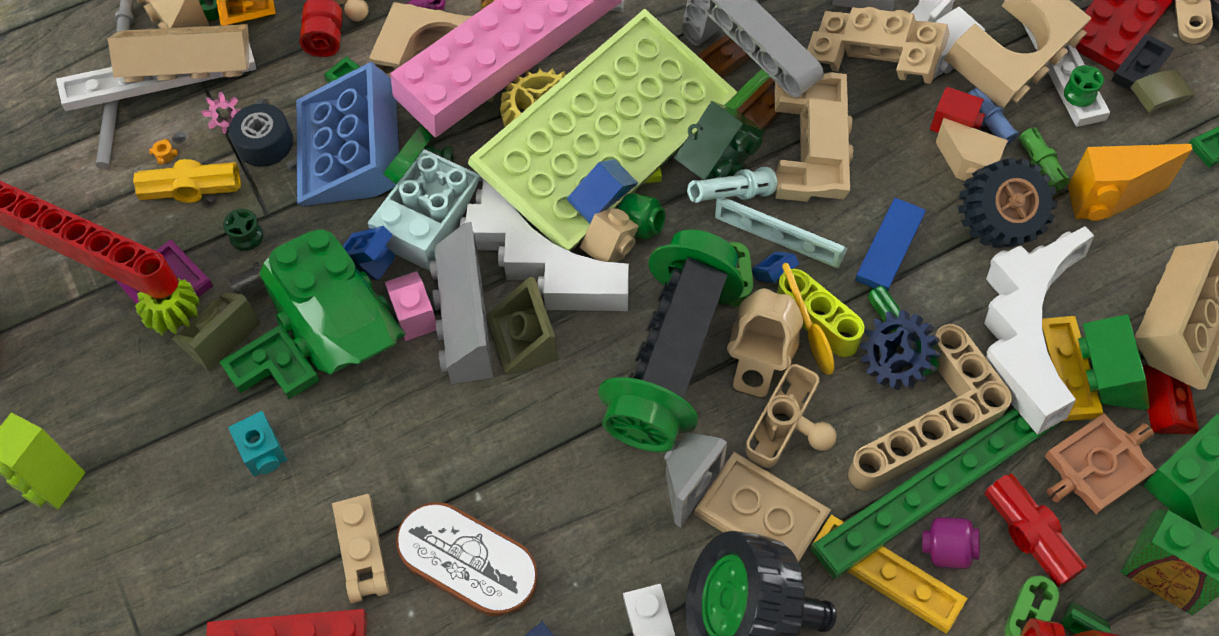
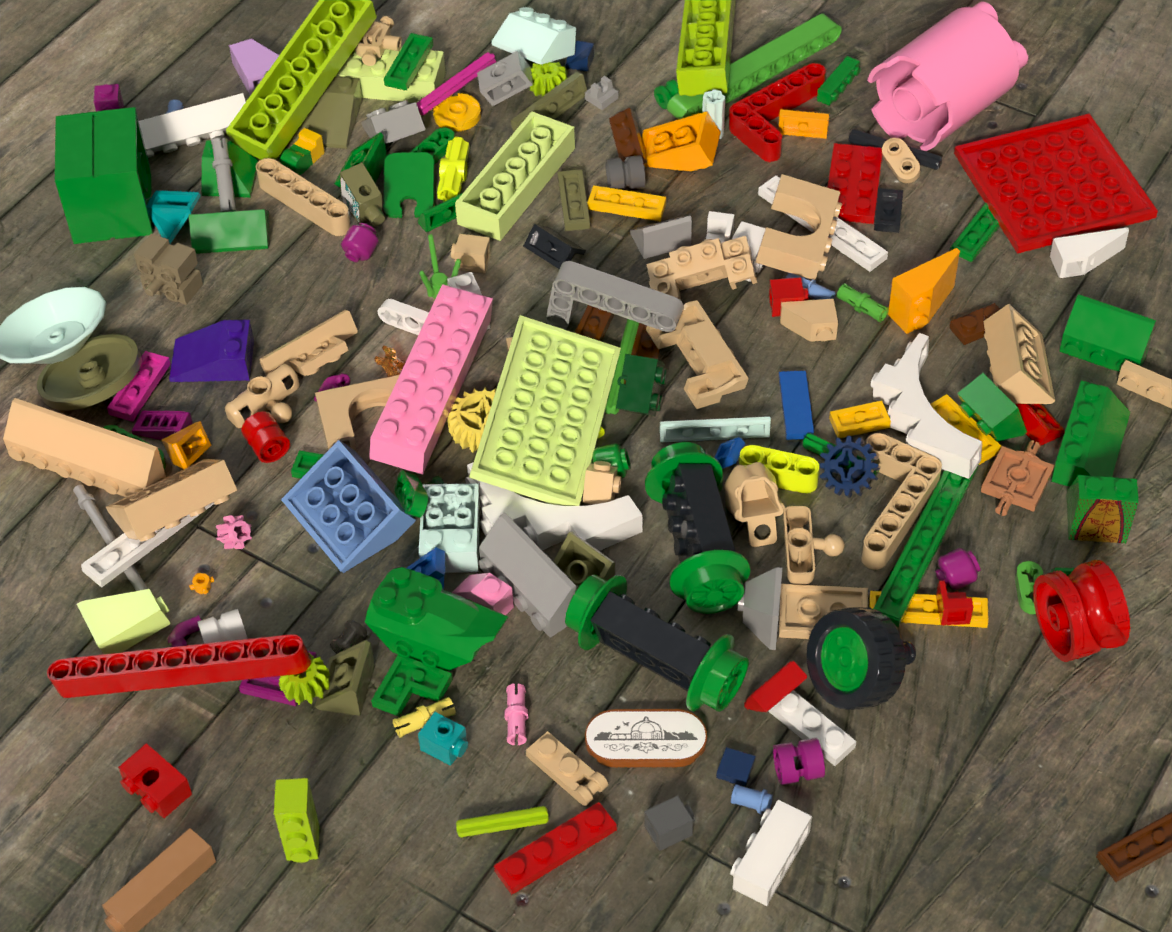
camera: 30 degrees left, 10 degrees down
yellow piece [133,159,241,203] -> none
dark green wheel [223,209,264,251] -> none
black wheel [229,103,293,167] -> none
blue slope [567,159,638,224] -> none
light aqua pin [687,167,777,203] -> none
yellow piece [782,263,834,375] -> none
black wheel [958,158,1057,248] -> none
red piece [984,473,1088,587] -> none
green wheel [1064,65,1104,107] -> none
olive slope [1130,70,1195,113] -> none
none -> yellowish green slope [77,589,171,654]
none -> magenta arm [167,615,201,647]
none -> white wheel [197,609,247,644]
none -> light yellow pin [393,697,456,738]
none -> lime axle [456,806,549,837]
none -> bright pink pin [504,684,528,745]
none -> brick [565,575,749,712]
none -> red slope [744,661,807,712]
none -> yellow plate [829,401,891,438]
none -> red panel [936,580,974,625]
none -> reddish brown plate [949,303,1000,345]

